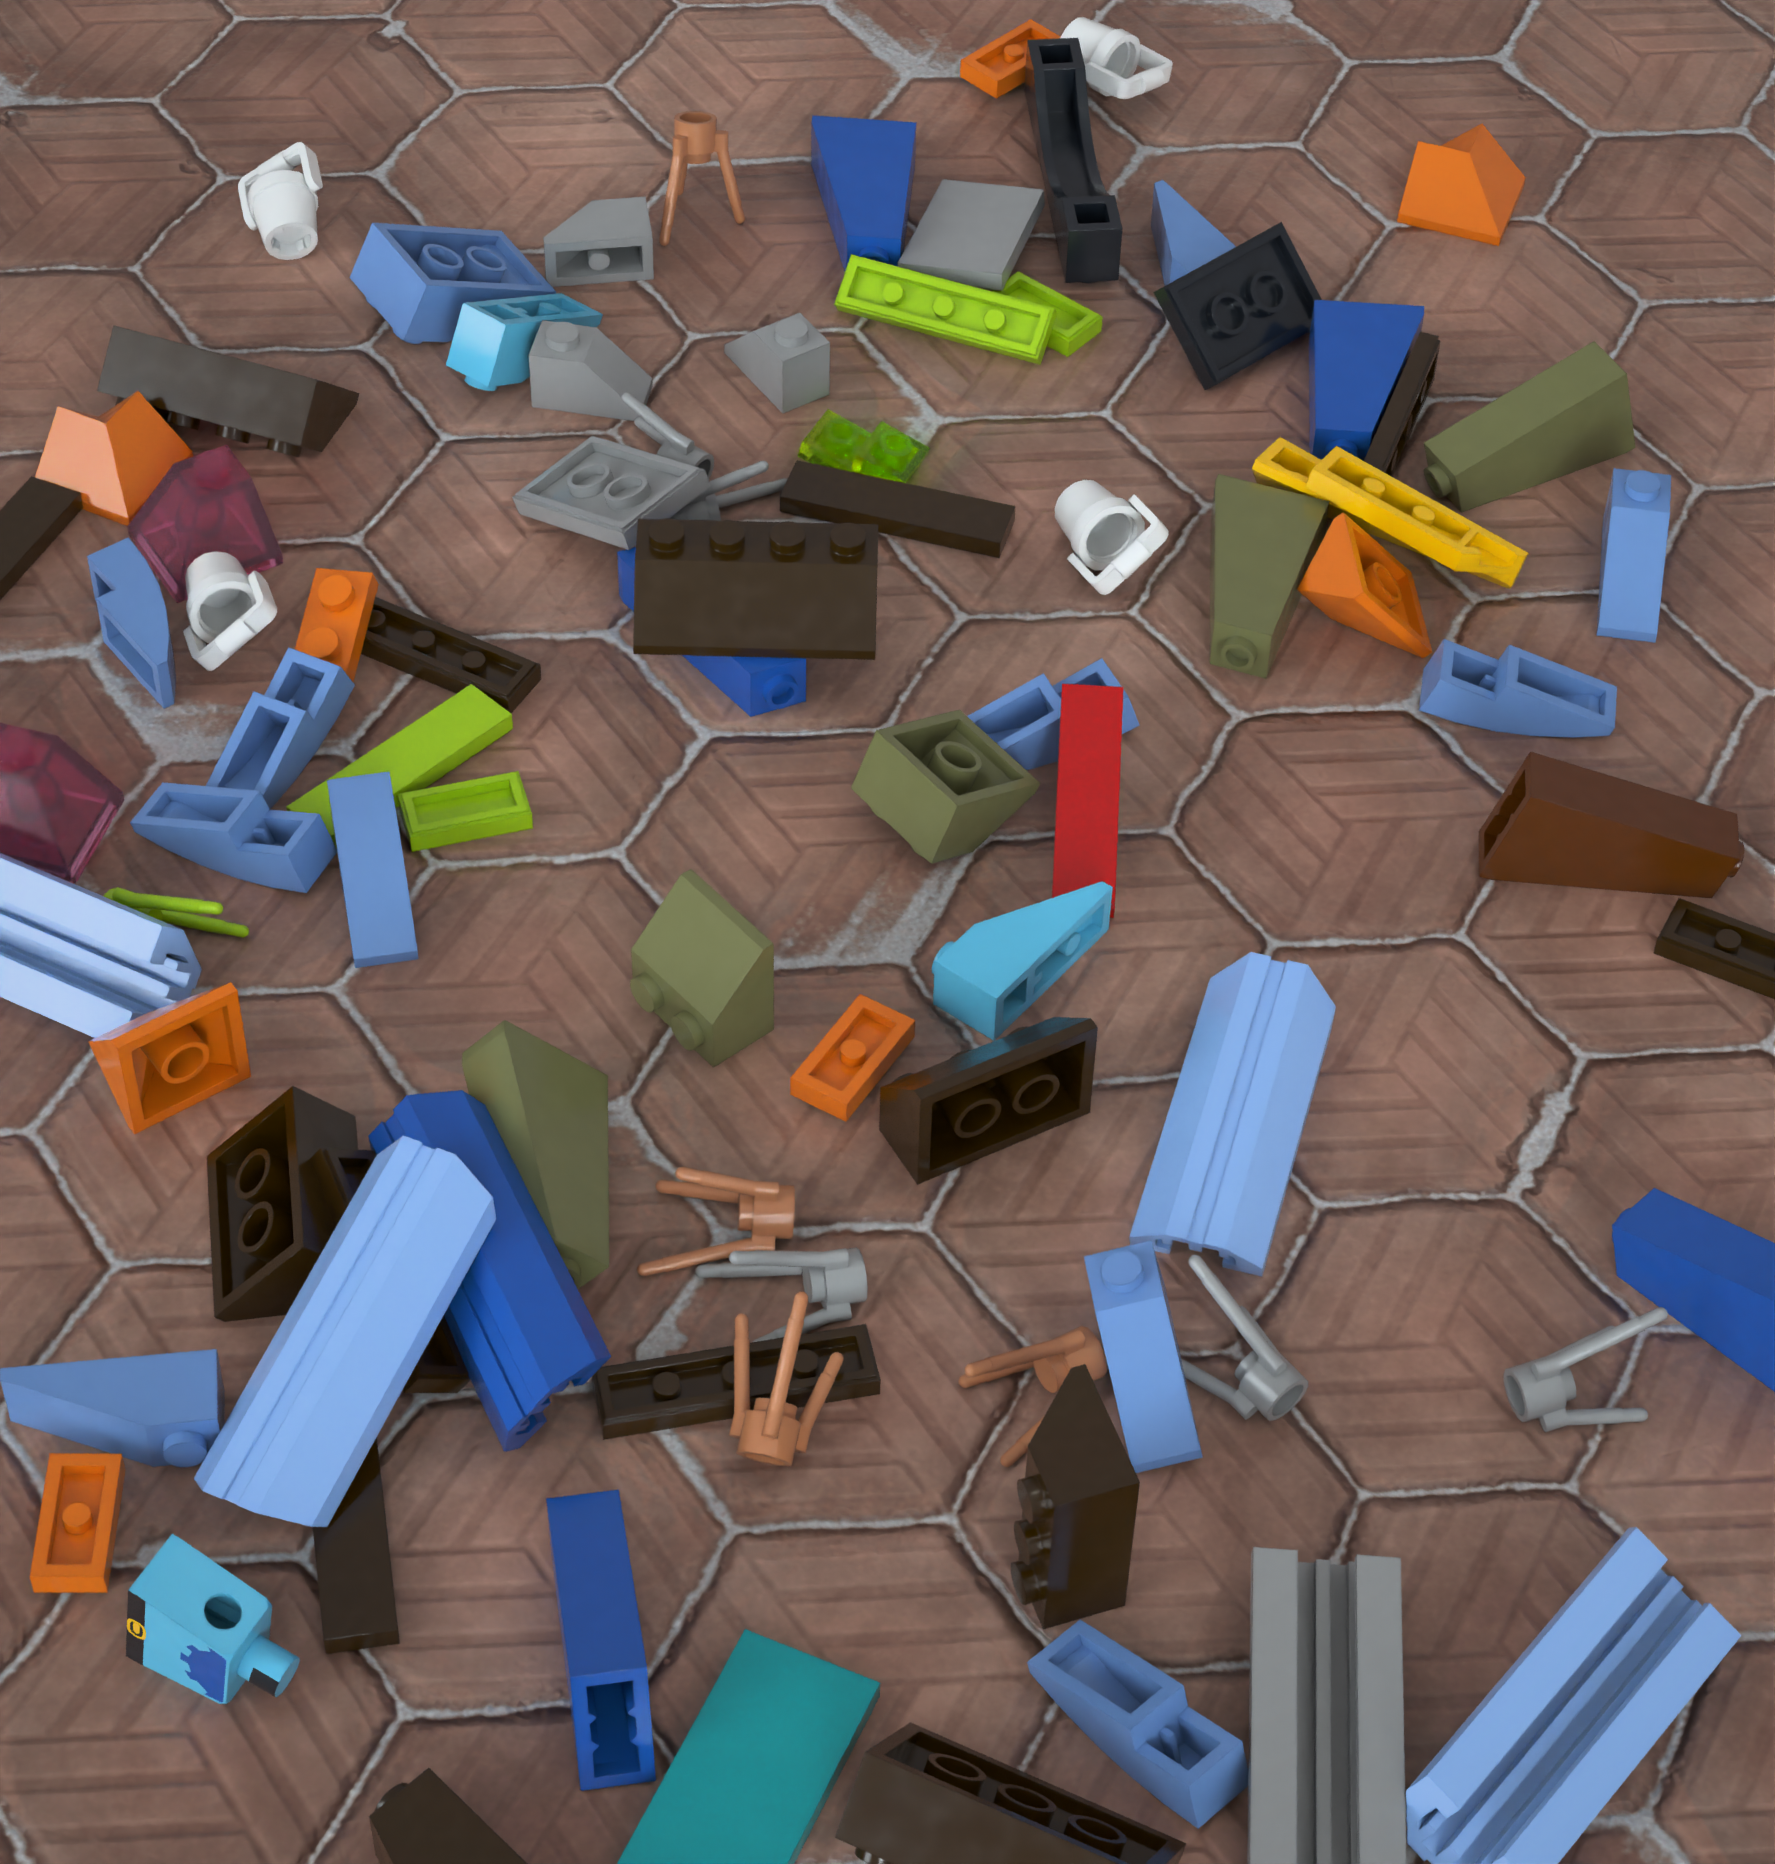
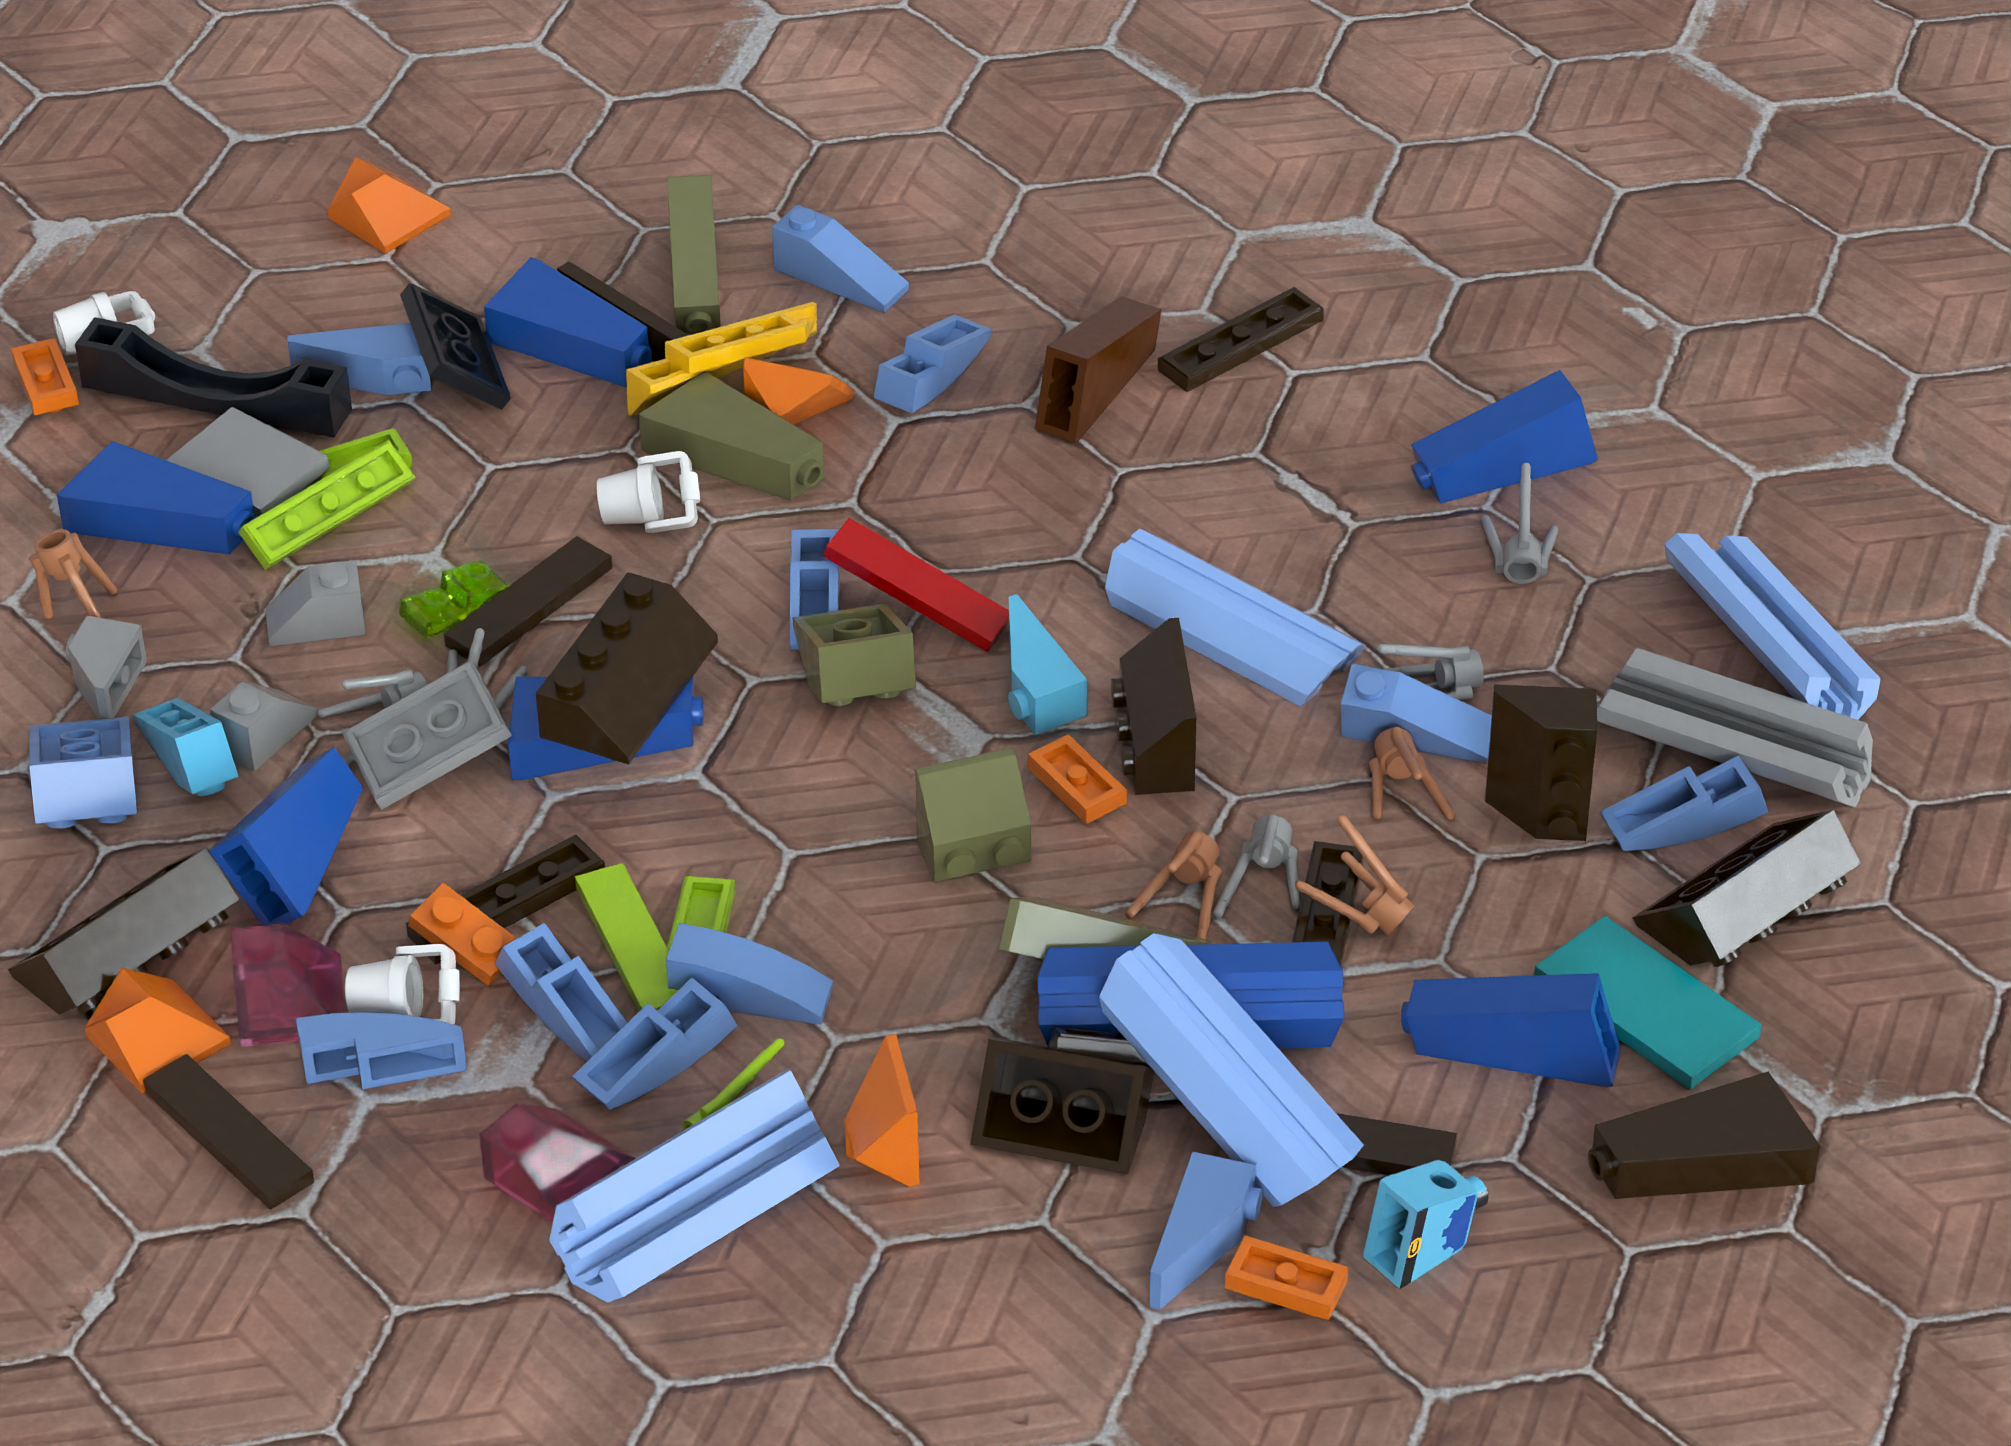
camera: 65 degrees left, 5 degrees down
none -> blue slope [209,747,363,934]

